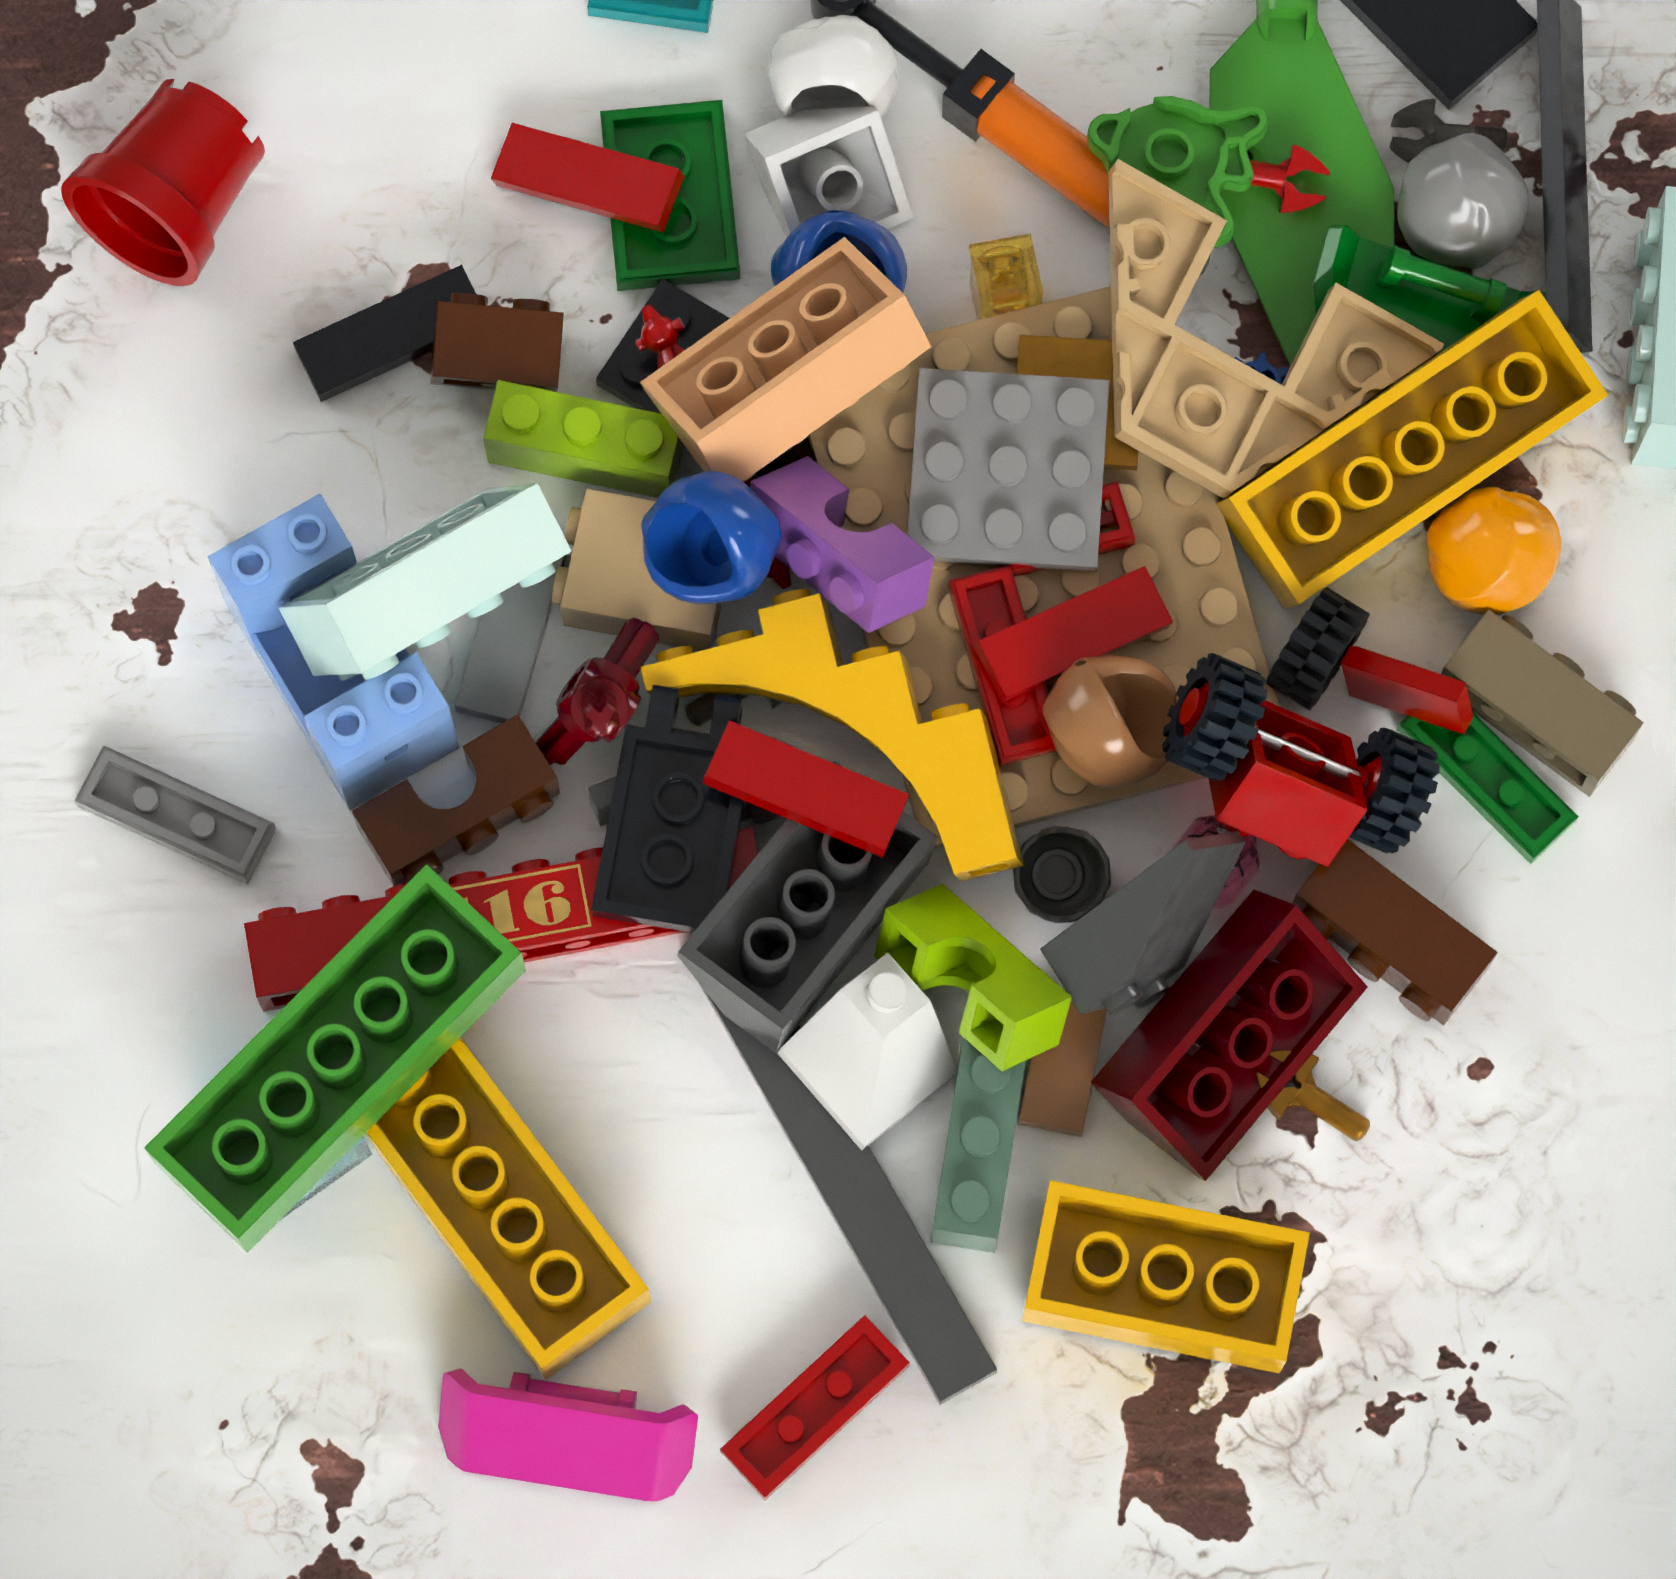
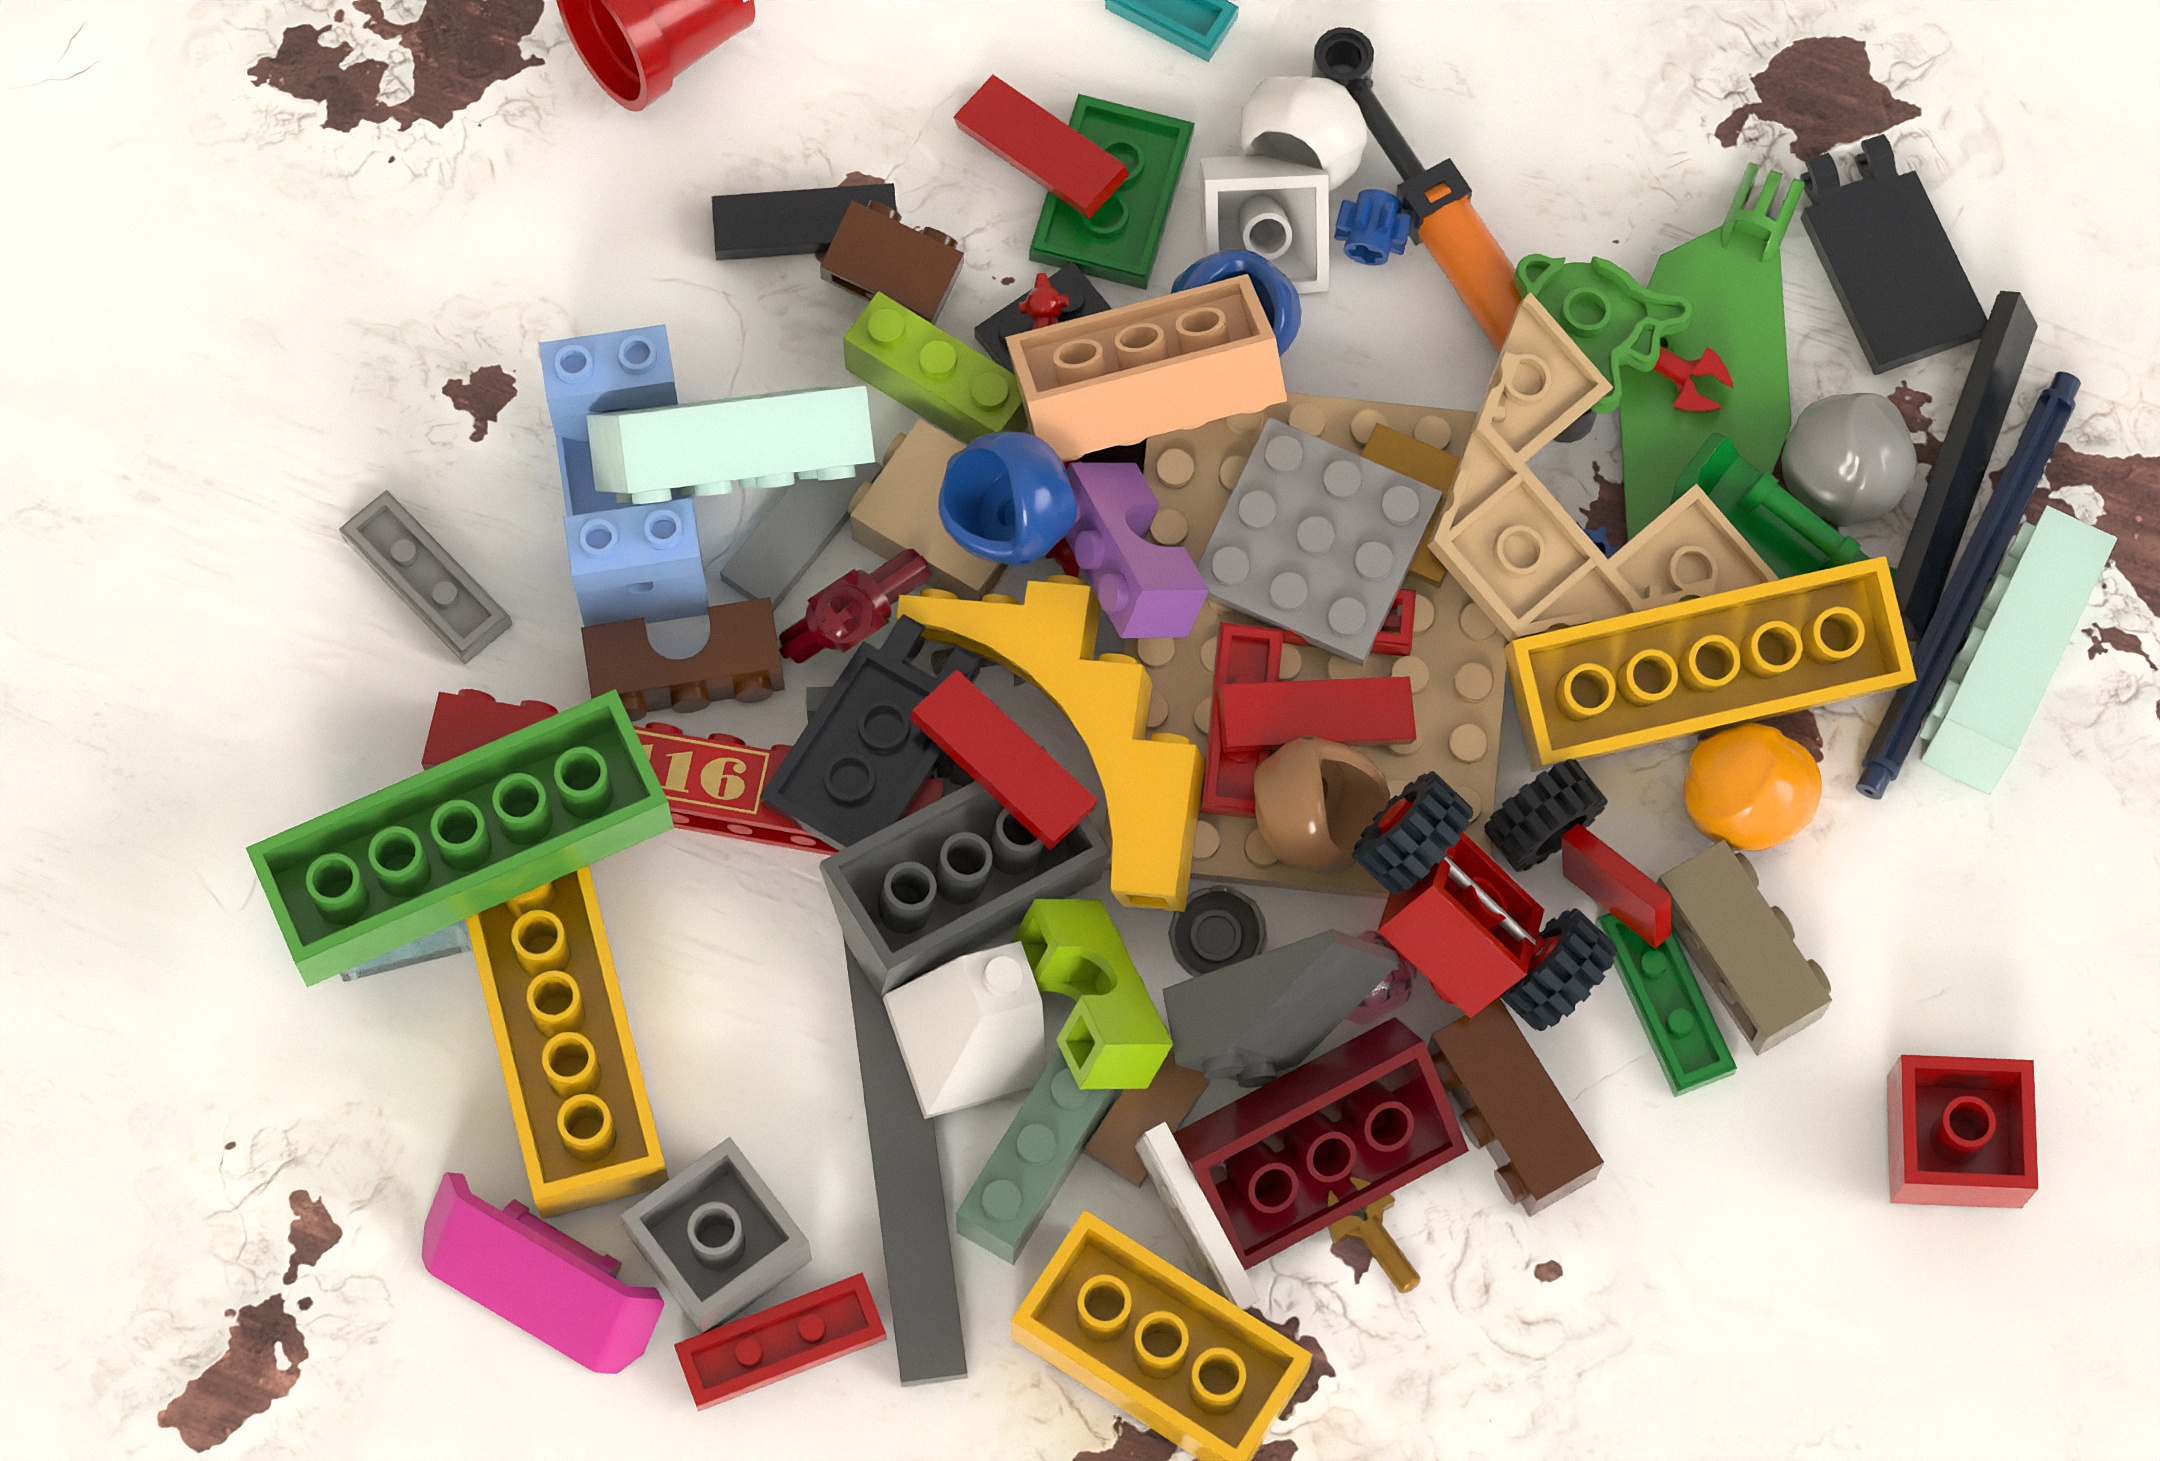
camera: 20 degrees right, 5 degrees down
clear yellow brick [969,233,1043,320] -> none
clear smoke bar [1389,99,1509,163] -> none
none -> light grey brick [620,1137,812,1334]
none -> white tile [1134,1122,1260,1311]
none -> blue gear [1334,189,1412,266]
none -> dark blue piece [1855,371,2081,800]

